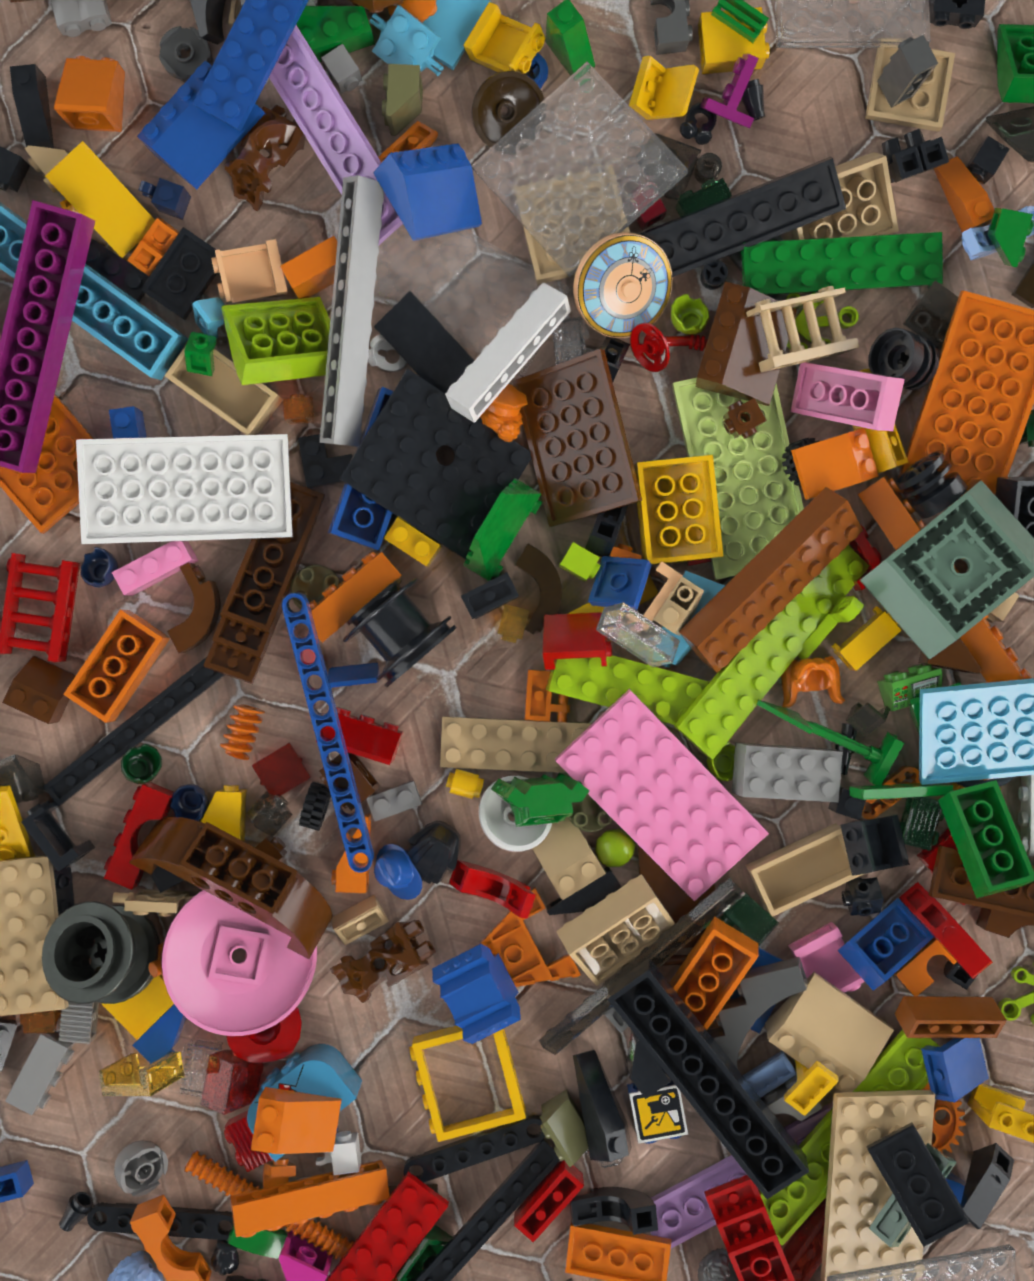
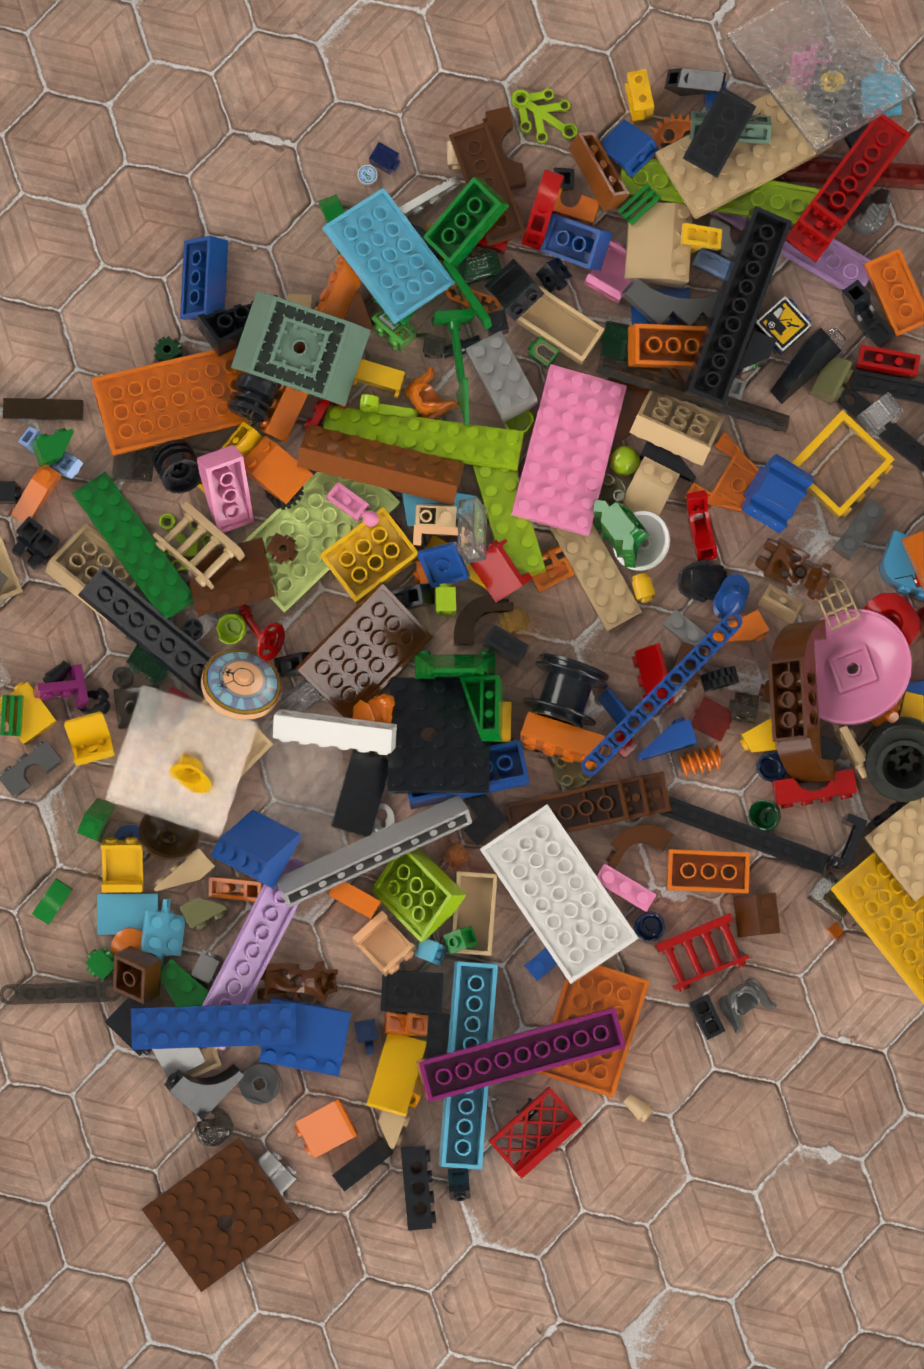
camera: 125 degrees left, 5 degrees down
none -> tan slope [154,848,216,892]
none -> yellow piece [169,753,212,794]
none -> bright pink plate [326,482,379,527]
none -> green wedge [460,675,503,741]
none -> brick [528,337,560,370]
none -> green tile [618,184,661,226]
none -> blue slope [635,717,697,762]
none -> tan window [818,577,861,631]
none -> dark grey brick [832,498,886,561]
none -> clear brick [856,392,903,436]

